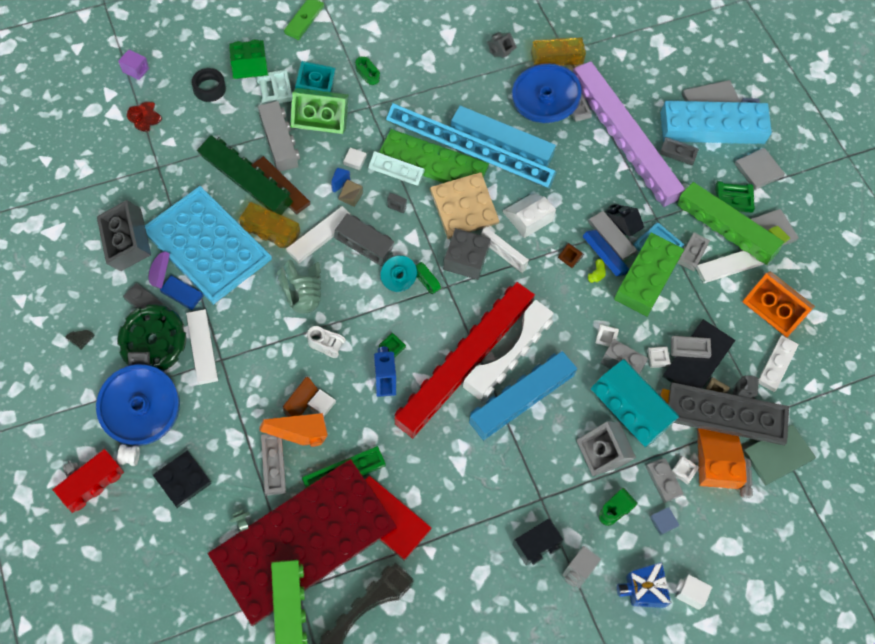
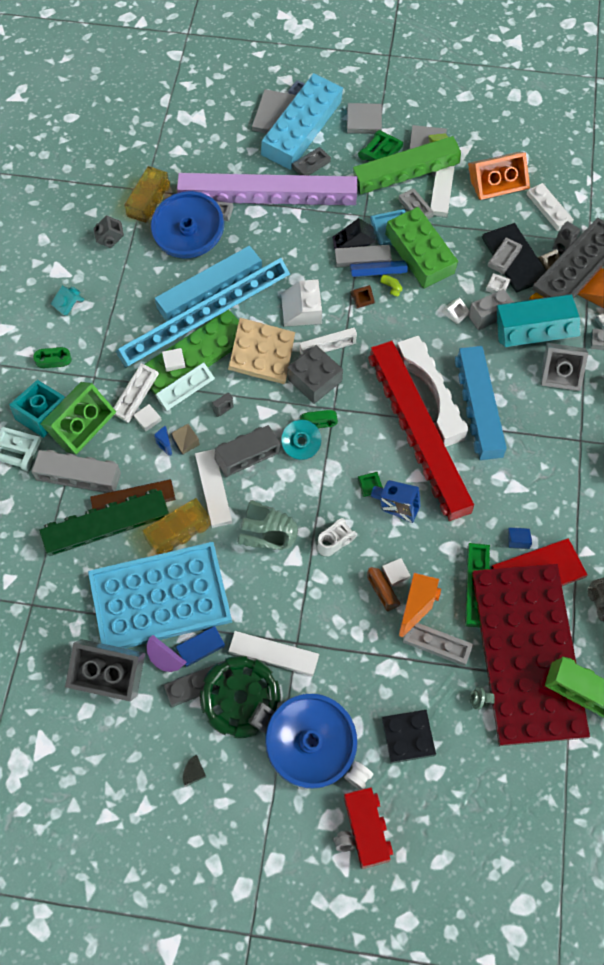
camera: 55 degrees left, 0 degrees up
none -> teal bracket [51,285,84,315]
none -> white tile [113,363,159,423]
none -> white tile [162,348,186,372]
none -> blue slope [508,527,532,549]

